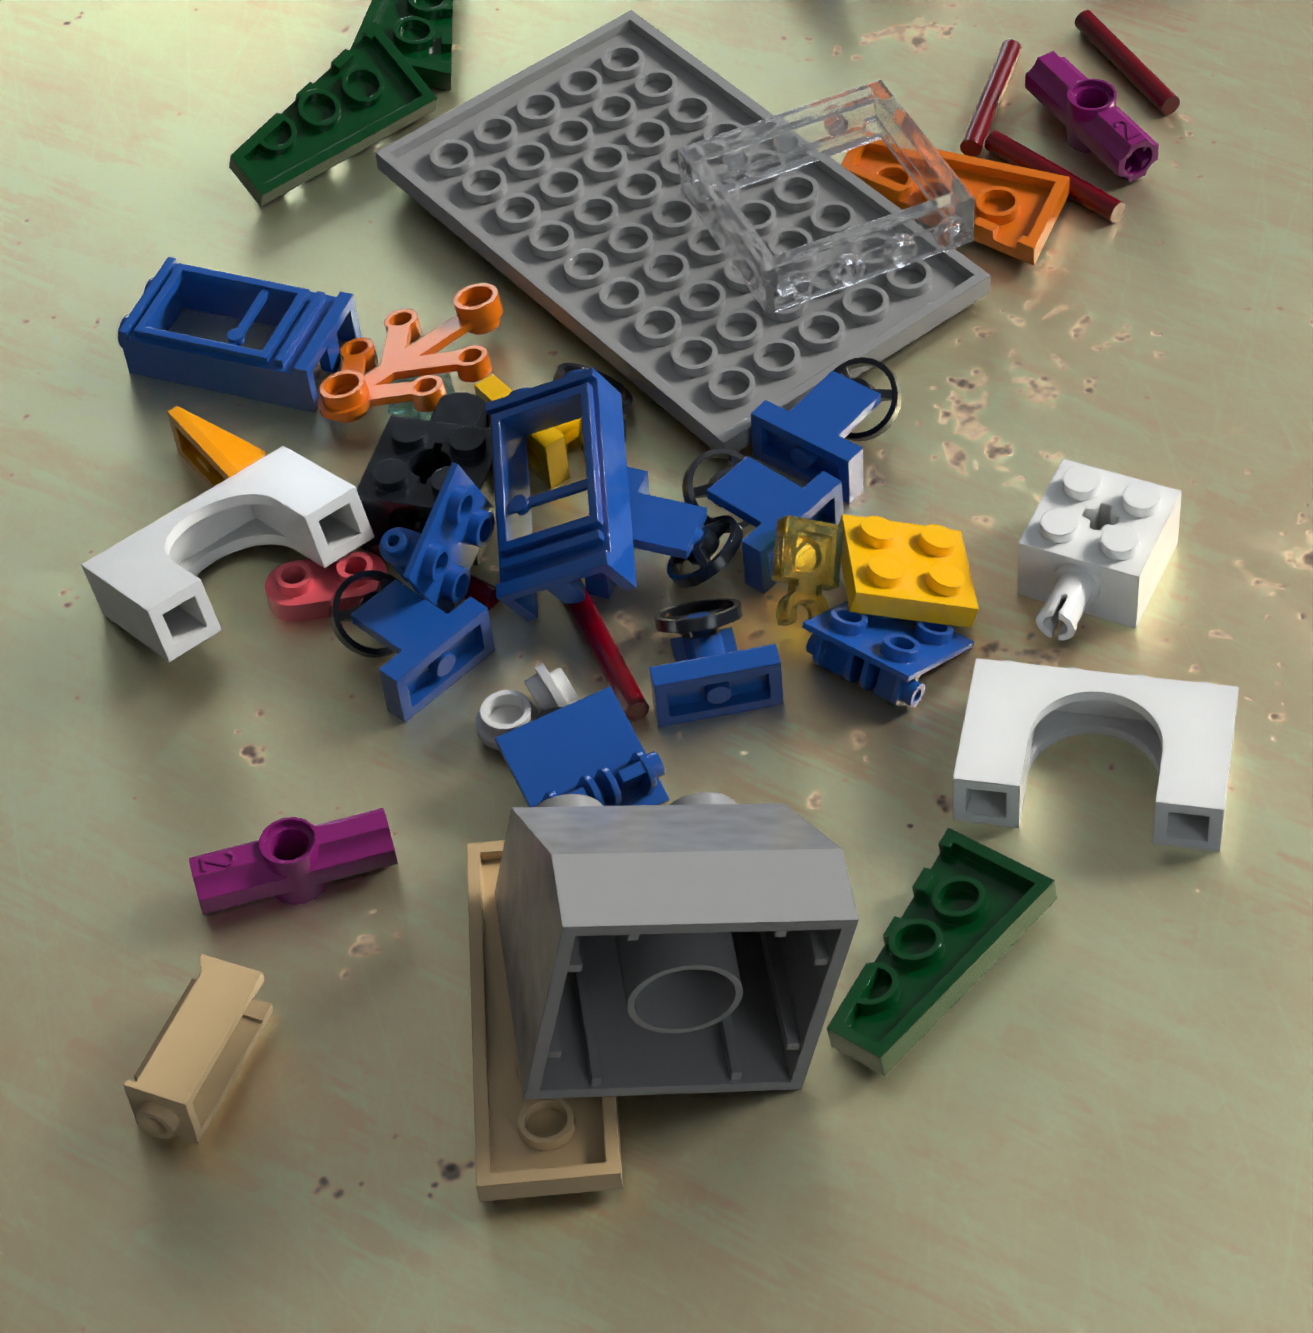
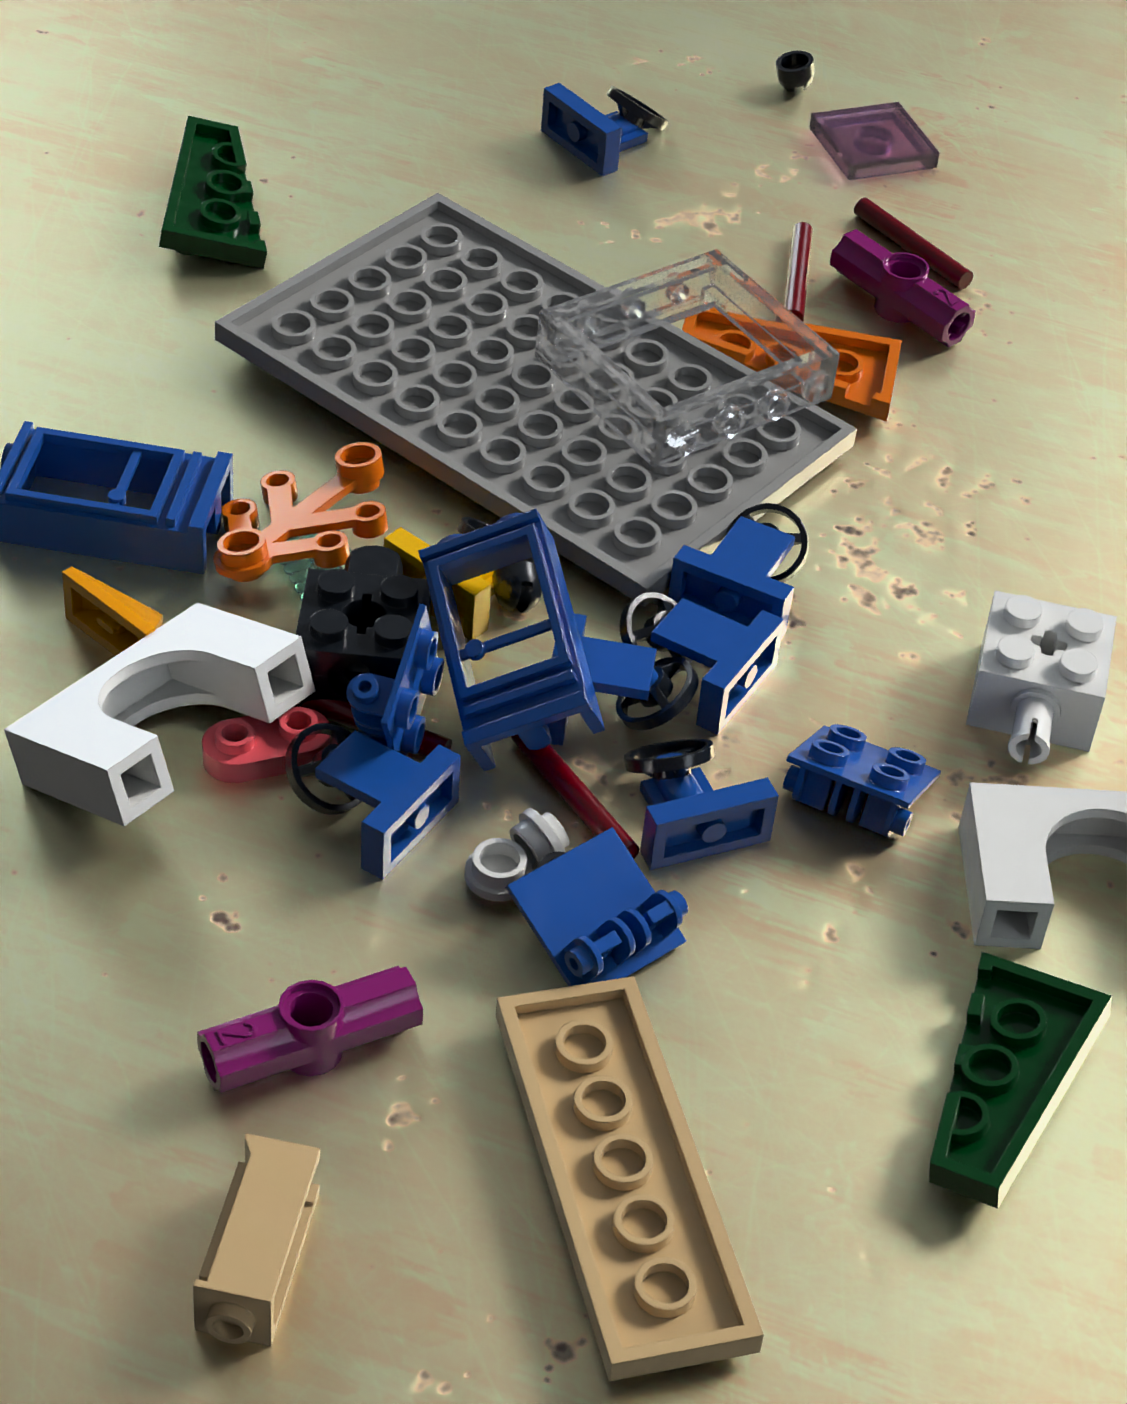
camera: 20 degrees left, 5 degrees down
dark green wing [229,22,438,207] -> none
light grey slope [494,792,859,1099] -> none
clear yellow plate [772,515,844,626] -> none
yellow plate [836,514,979,628] -> none
dark red bar [985,130,1125,223] -> none

